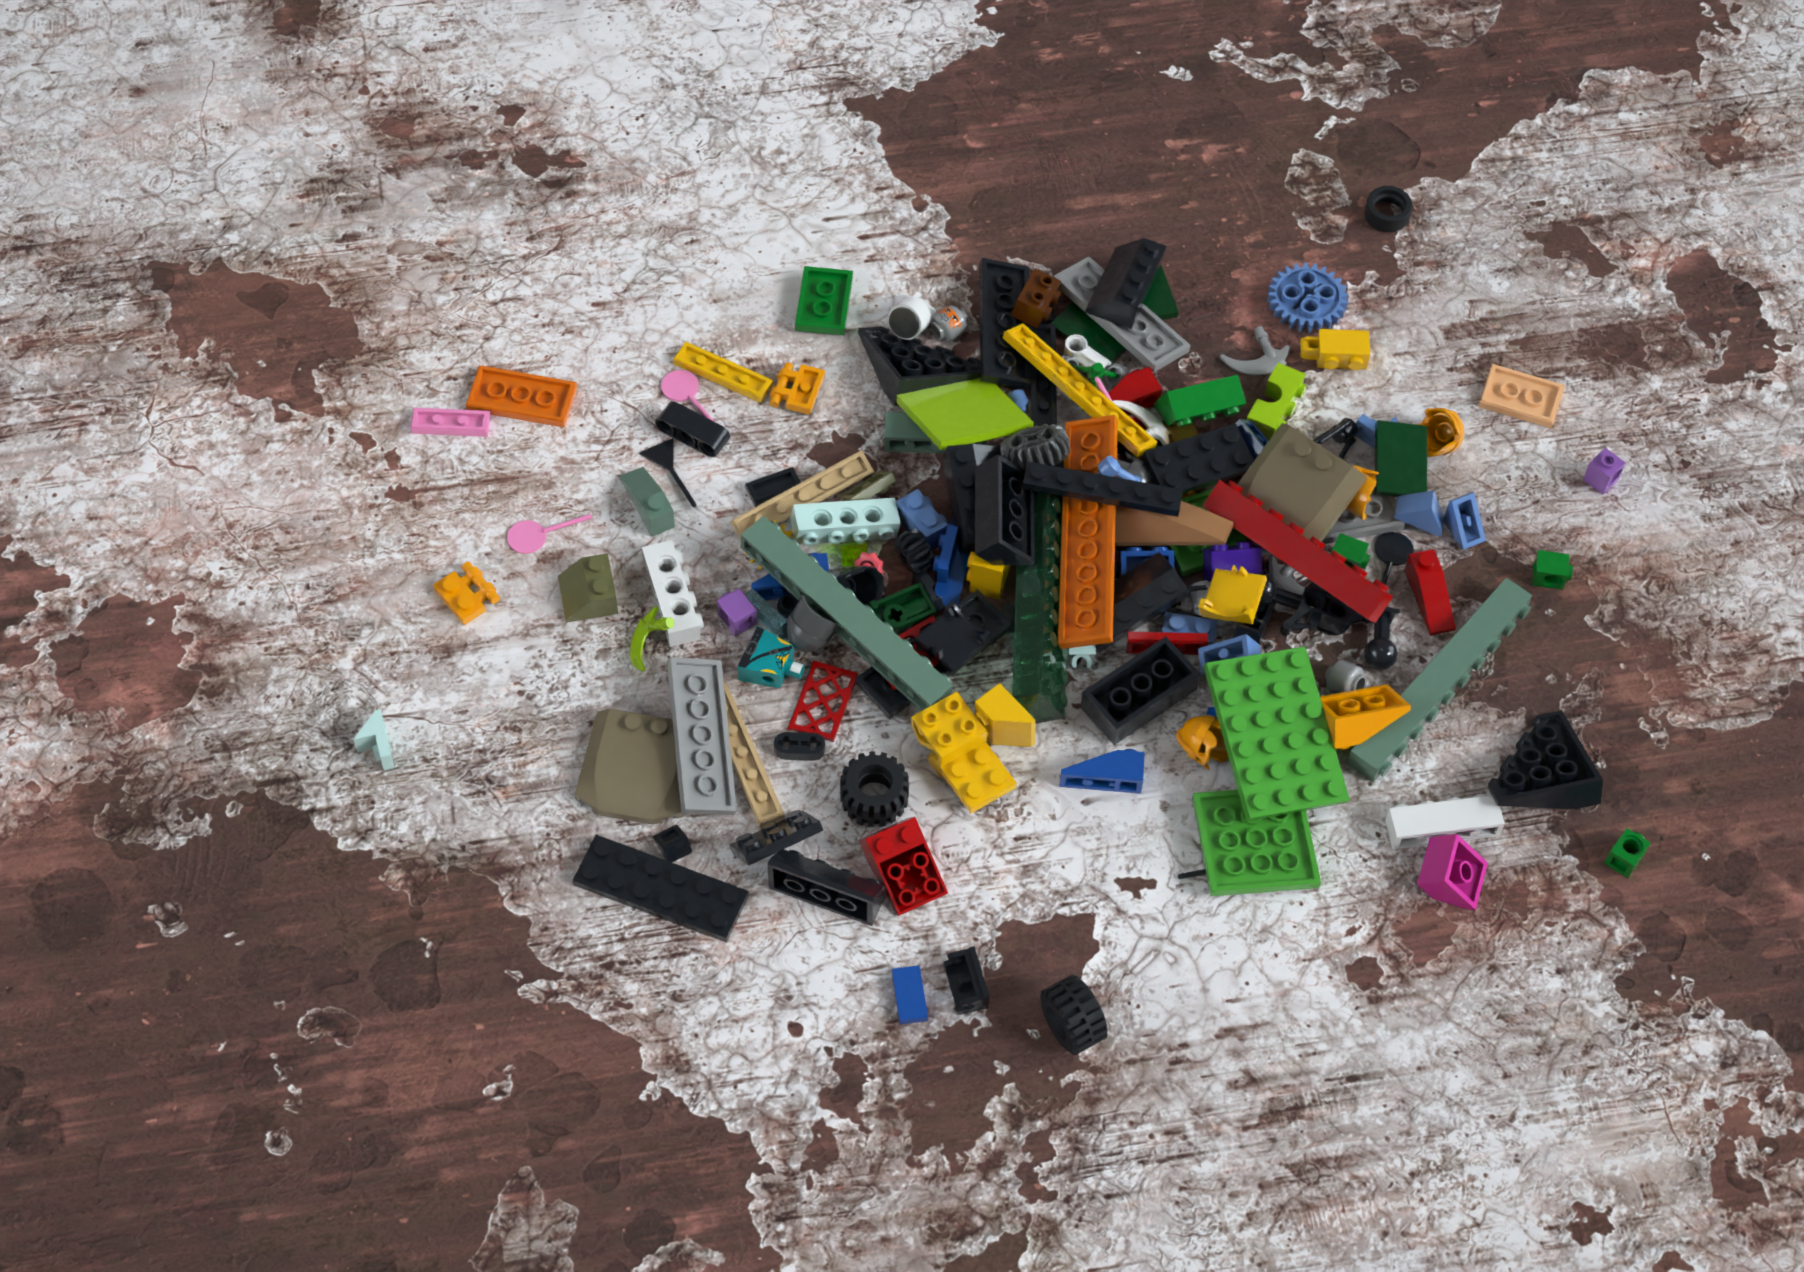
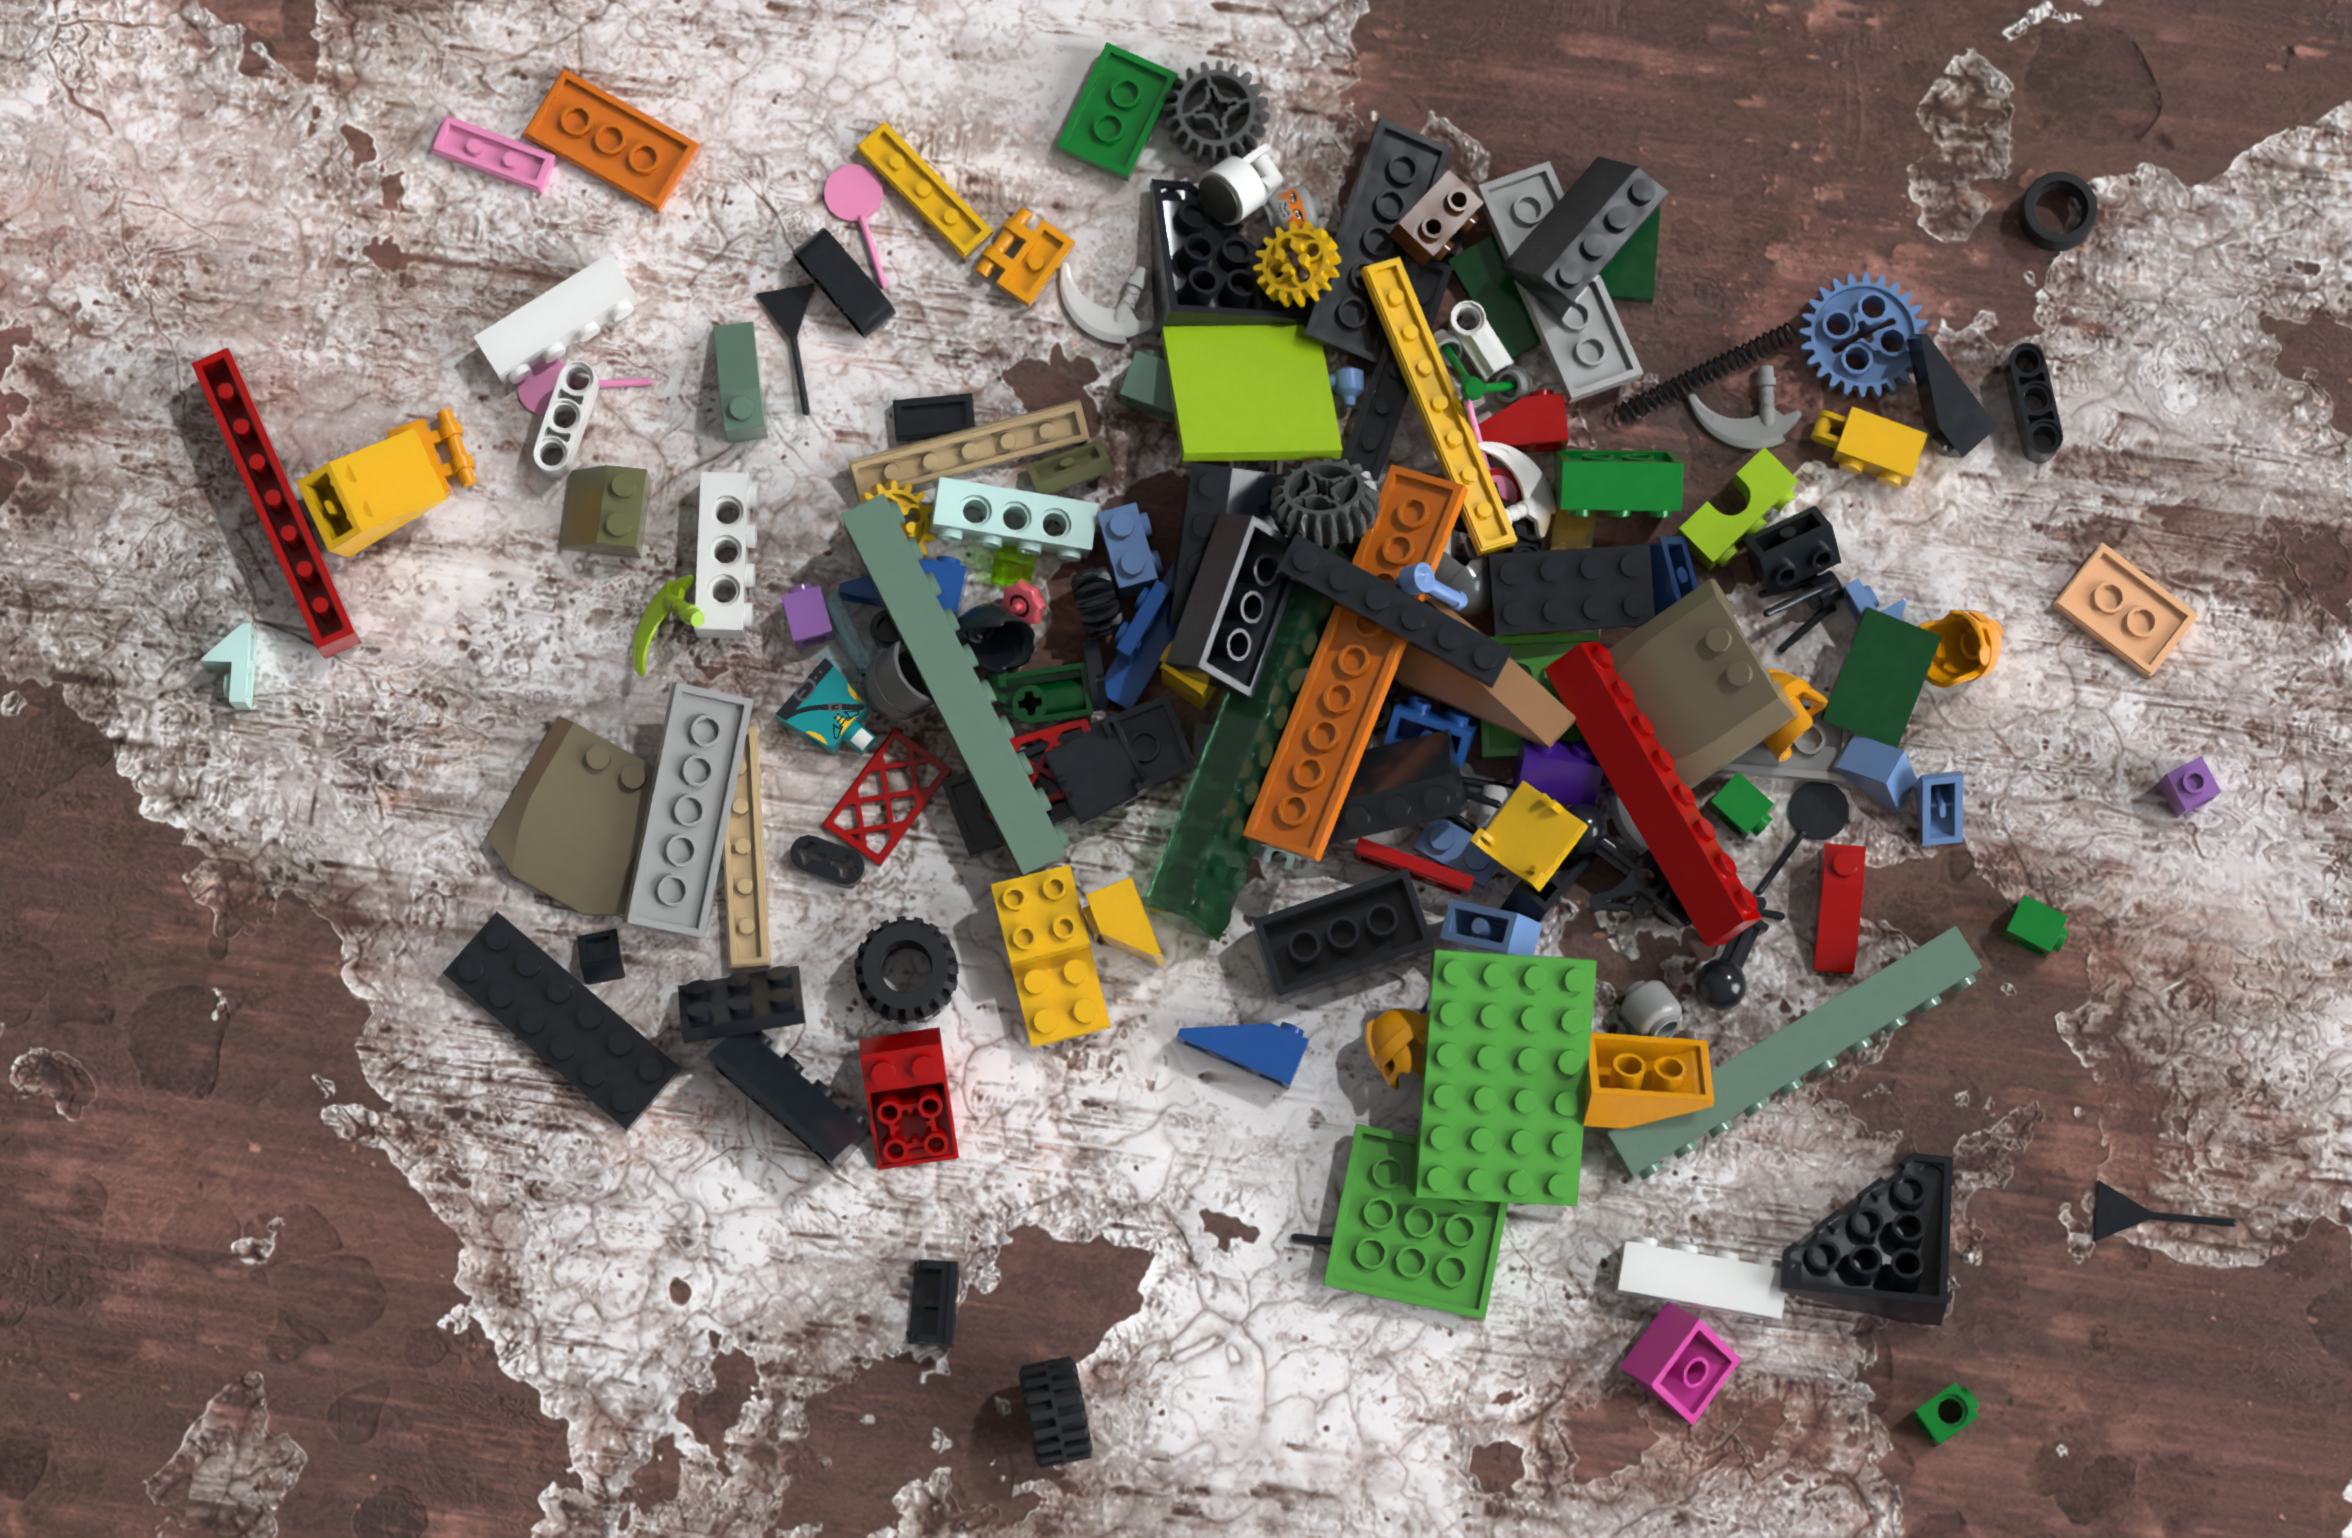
camera: 20 degrees right, 20 degrees up
blue tile [891,965,928,1025] -> none
none -> red brick [191,347,362,659]
none -> yellow slope [296,429,448,558]
none -> white brick [473,253,639,386]
none -> white beam [533,360,599,478]
none -> white piece [1060,262,1154,344]
none -> dark grey gear [1162,60,1269,167]
none -> yellow gear [1253,221,1341,307]
none -> black piece [1613,322,1798,424]
none -> black brick [1743,505,1841,595]
none -> black slope [1907,333,1998,458]
none -> black beam [2004,343,2063,463]
none -> black piece [2094,1180,2237,1241]

